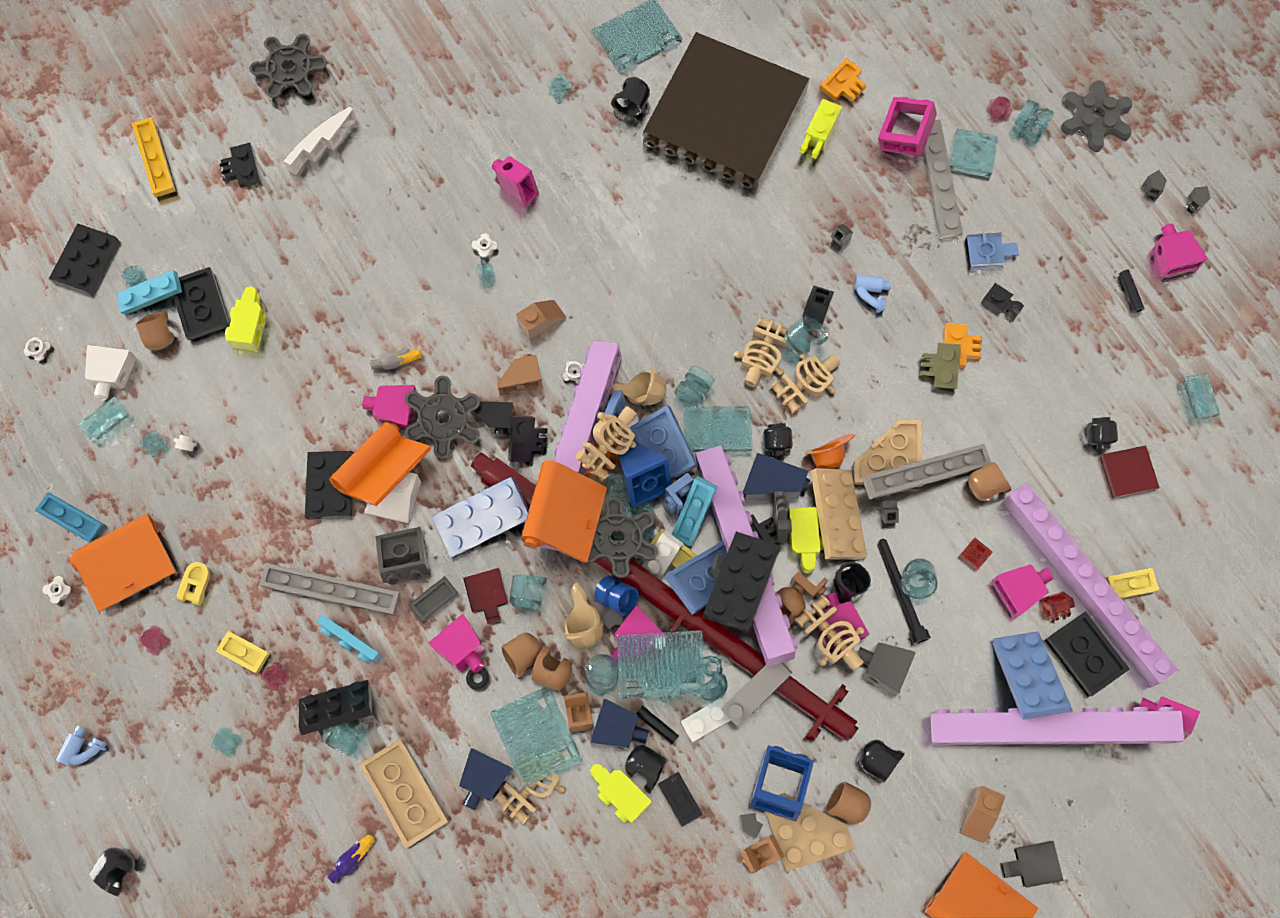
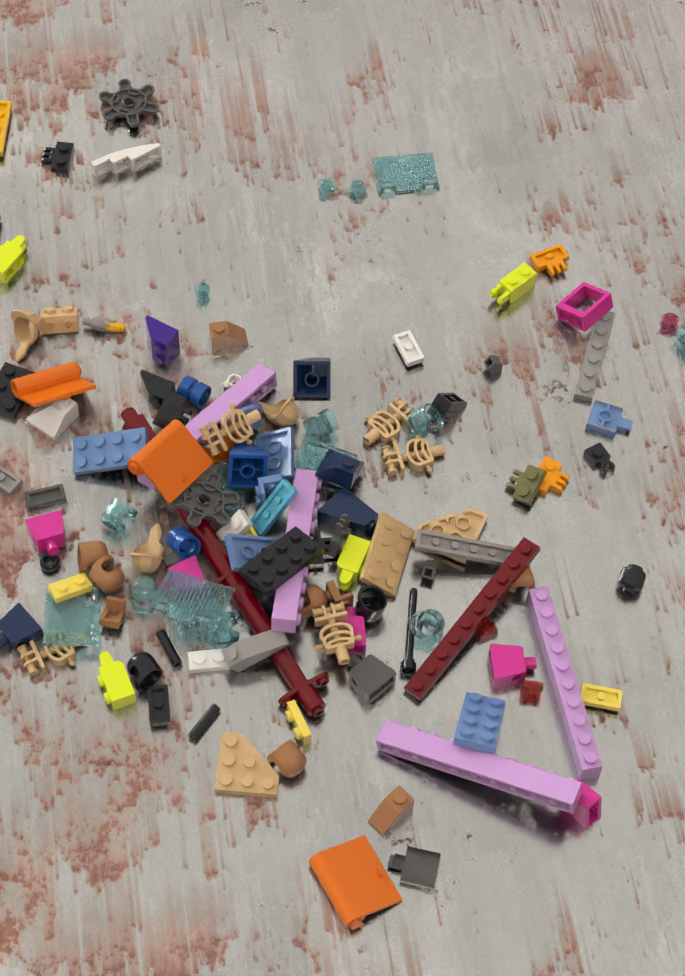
camera: 20 degrees right, 15 degrees down
dark pink torso [362,385,417,431] -> none
dark grey plate [375,527,429,585] -> none
dark grey plate [405,375,480,459] -> none
dark red piece [463,566,509,624] -> none
white plate [472,233,497,258] -> none
dark pink torso [492,156,539,207] -> none
medium nougat slope [497,354,543,395] -> none
dark blue torso [590,699,649,750] -> none
black helmet [610,77,650,116] -> none
dark brown panel [643,32,809,190] -> none
dark grey piece [740,813,763,839] -> none
medium nougat bracket [741,835,785,874] -> none
blue window [750,745,814,822] -> none
black head [763,423,793,456] -> none
orange piece [805,434,855,469] -> none
light blue plant [855,275,891,313] -> none
black helmet [859,739,905,783] -> none
clear light blue tile [950,128,998,177] -> none
black plate [1046,611,1130,697] -> none
dark red tile [1101,445,1160,498] -> none
none -> tan piece [11,309,42,362]
none -> tan bracket [40,305,79,334]
none -> light yellow plate [48,572,93,604]
none -> dark purple slope [145,315,180,367]
none -> blue wheel [176,375,212,408]
none -> black piece [188,704,220,741]
none -> light yellow plate [285,700,311,746]
none -> dark blue slope [293,358,331,398]
none -> dark blue slope [315,449,364,489]
none -> clear light blue plate [347,180,368,198]
none -> white plate [393,330,425,367]
none -> dark red plate [404,537,540,701]

